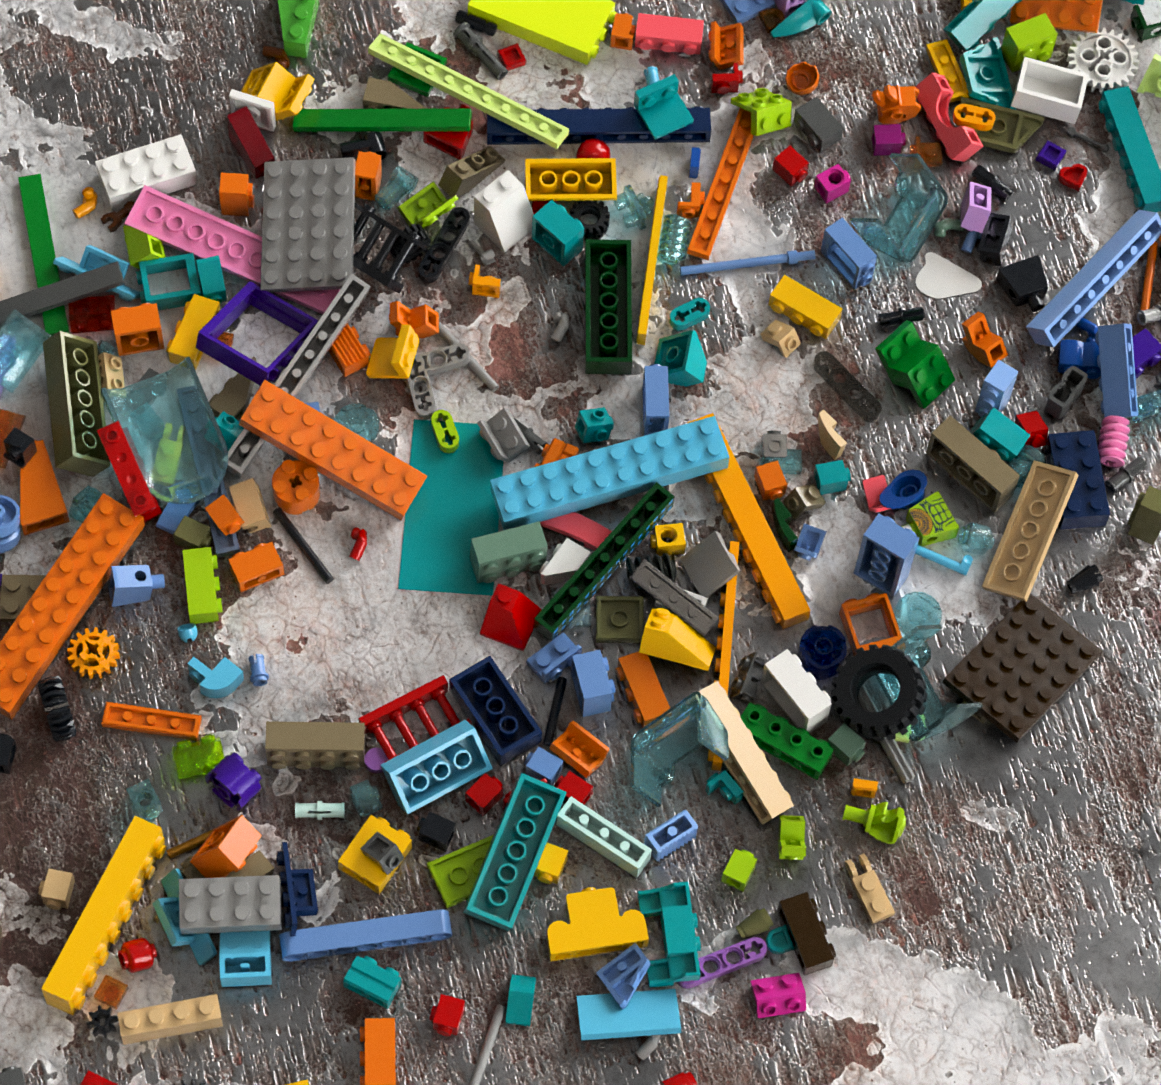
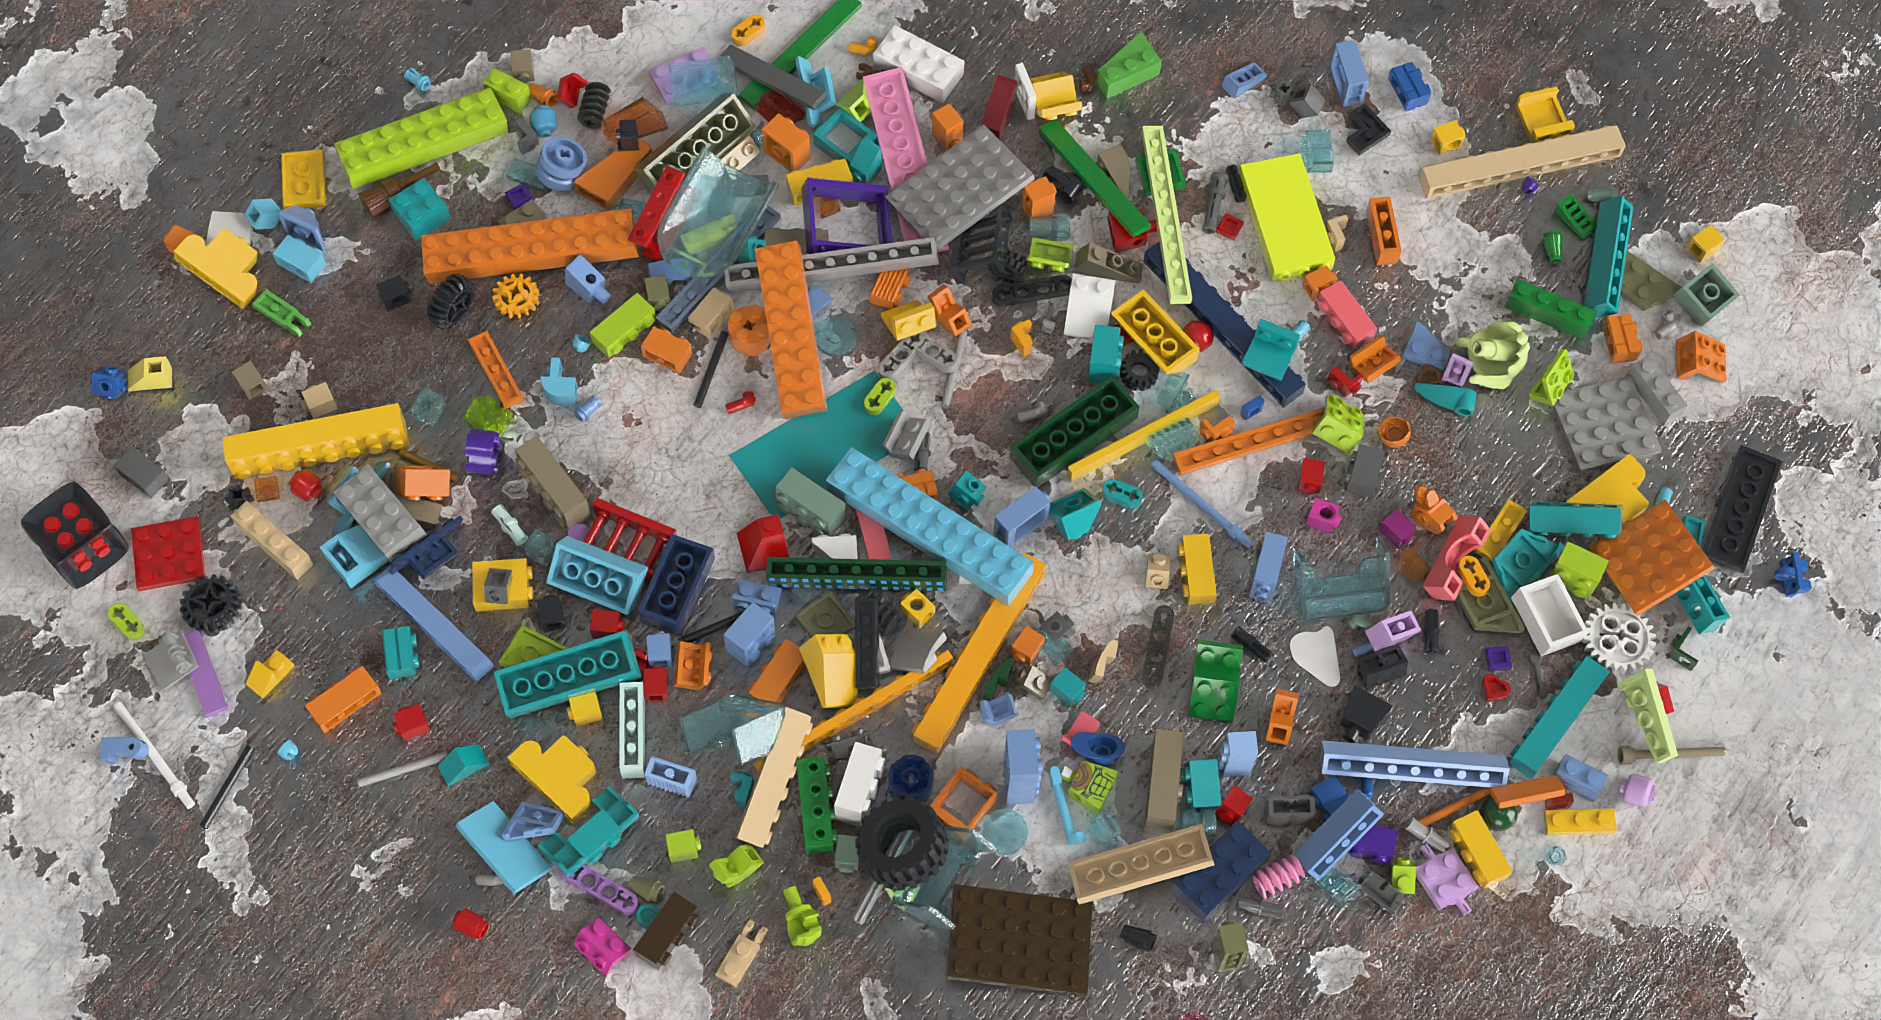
camera: 55 degrees right, 0 degrees up
orange brick [205,494,245,536] -> none

